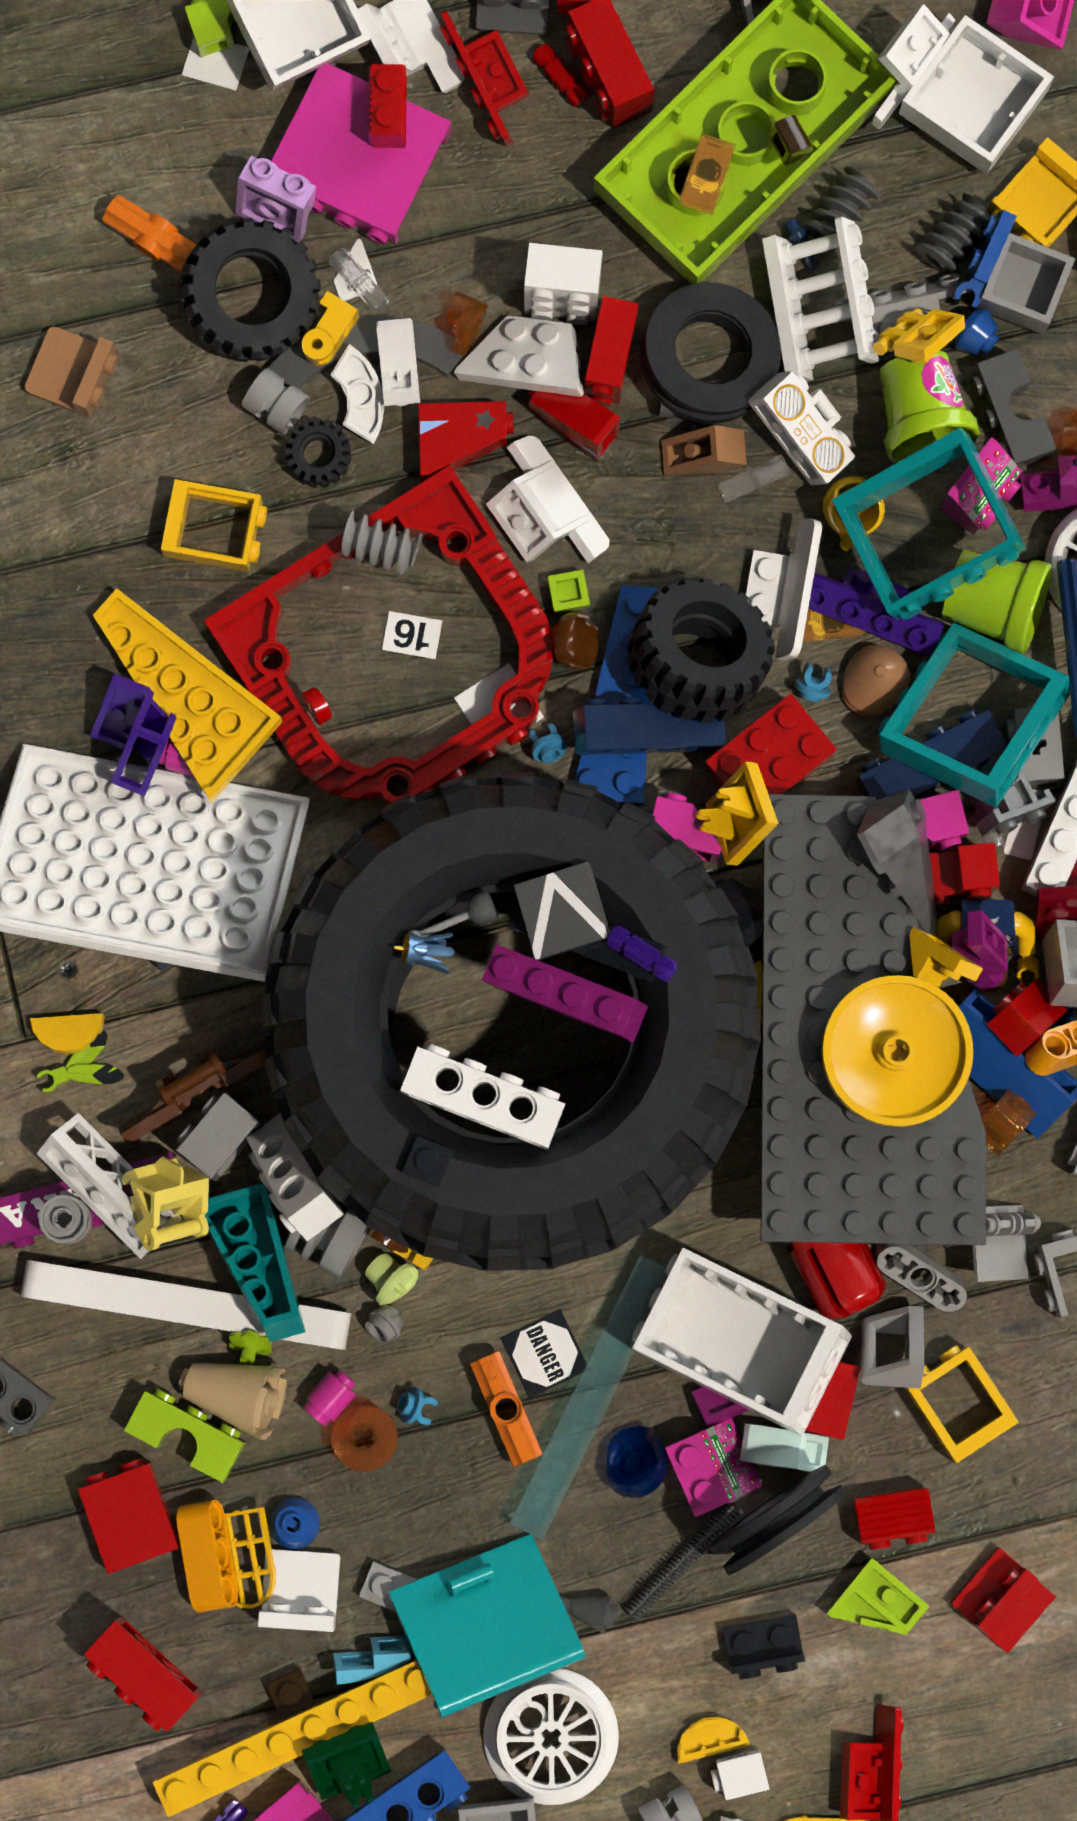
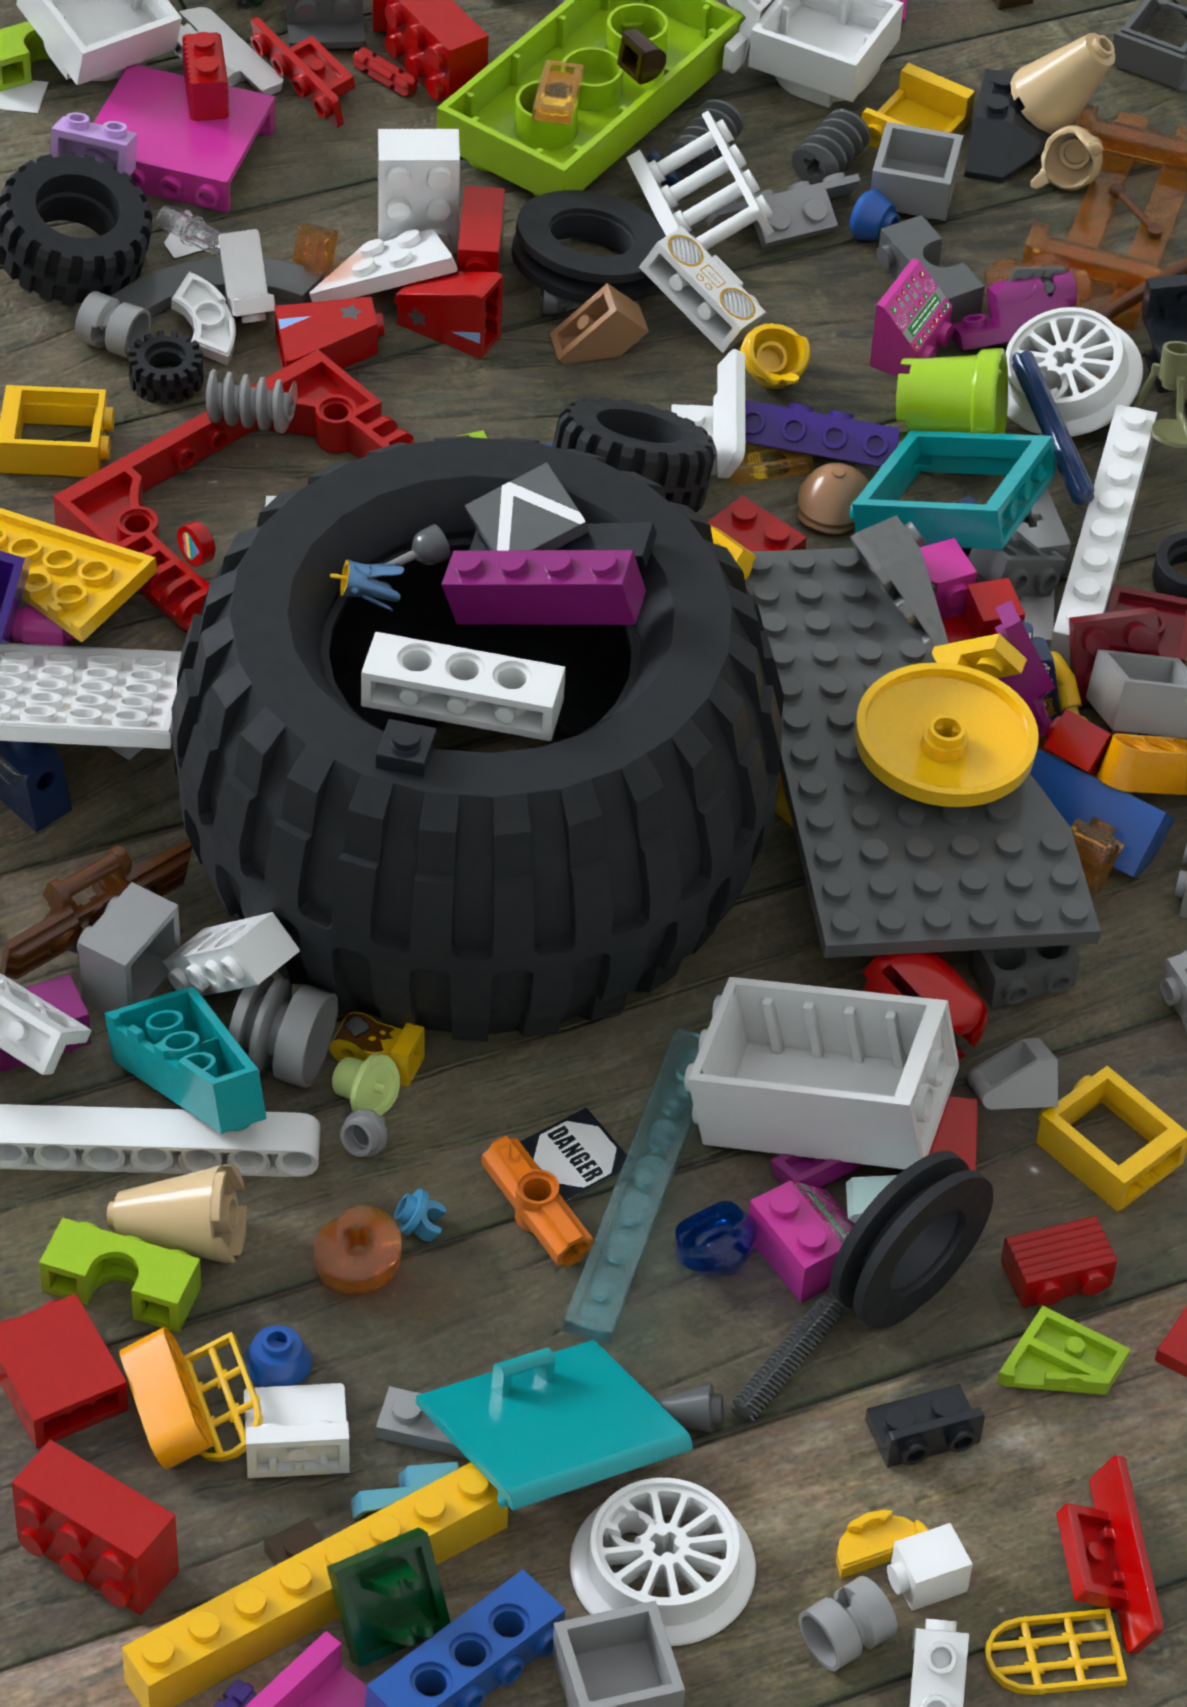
camera: 10 degrees left, 35 degrees down
light yellow piece [121,1157,209,1251] -> none
lime plant [229,1330,273,1365] -> none
yellow leg [302,291,360,366] -> none
dark pink brick [303,1369,357,1426] -> none
white plate [486,436,609,563] -> none
dark purple axle [607,925,677,982] -> none
clear axle [718,455,790,503] -> none
dark azure plate [795,662,832,702] -> none
teal window [832,428,1026,620] -> none
yellow plate [873,308,965,363] -> none
light grey beam [875,1244,967,1312] -> none
lime piece [879,351,980,463] -> none
blue plate [952,210,1017,308] -> none
light grey hinge [973,1205,1041,1282] -> none

